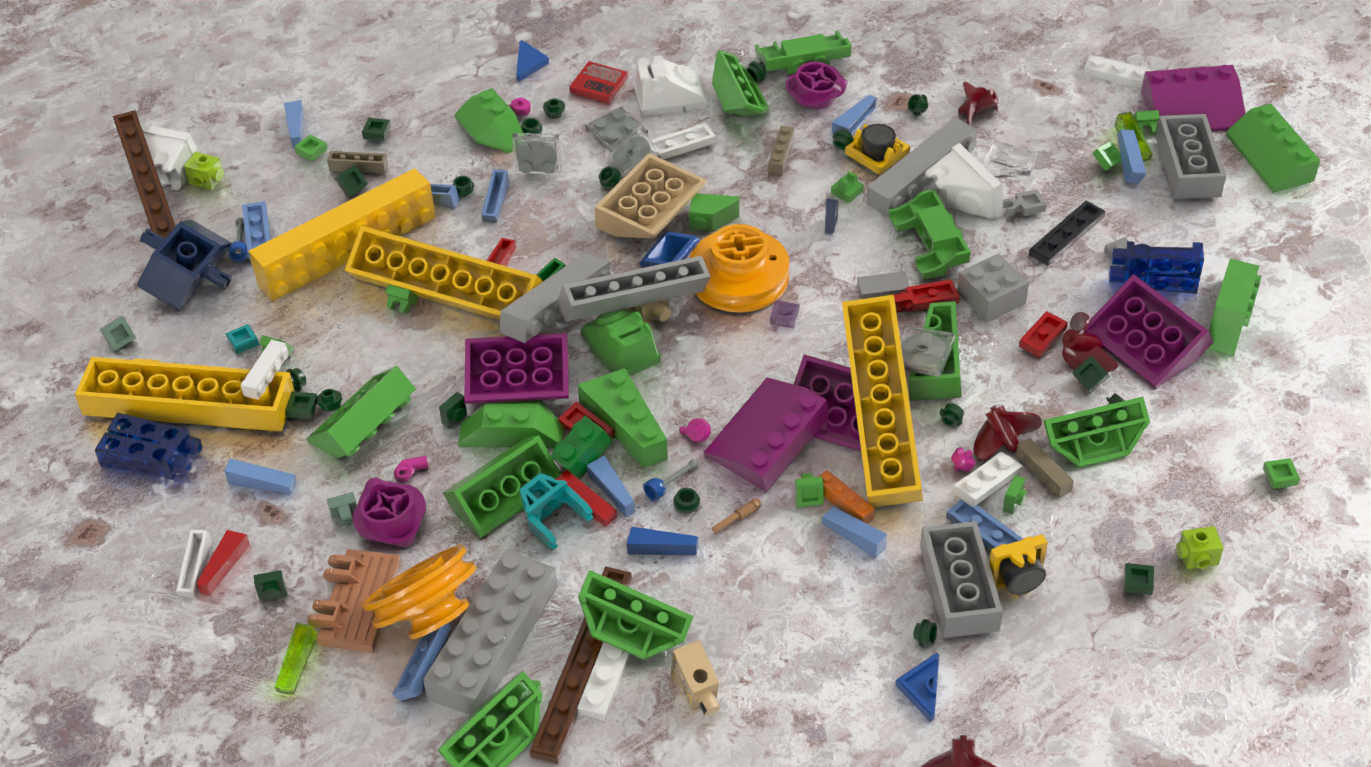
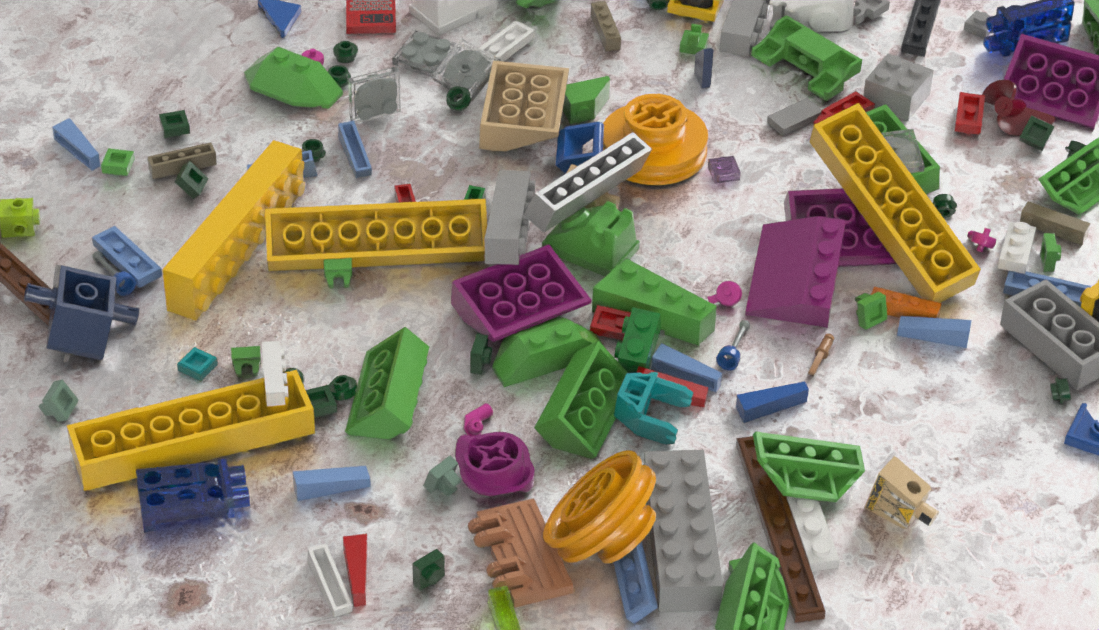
camera: 30 degrees left, 5 degrees down
dark green plate [673,488,700,513] -> none
dark red piece [973,405,1042,461] -> none

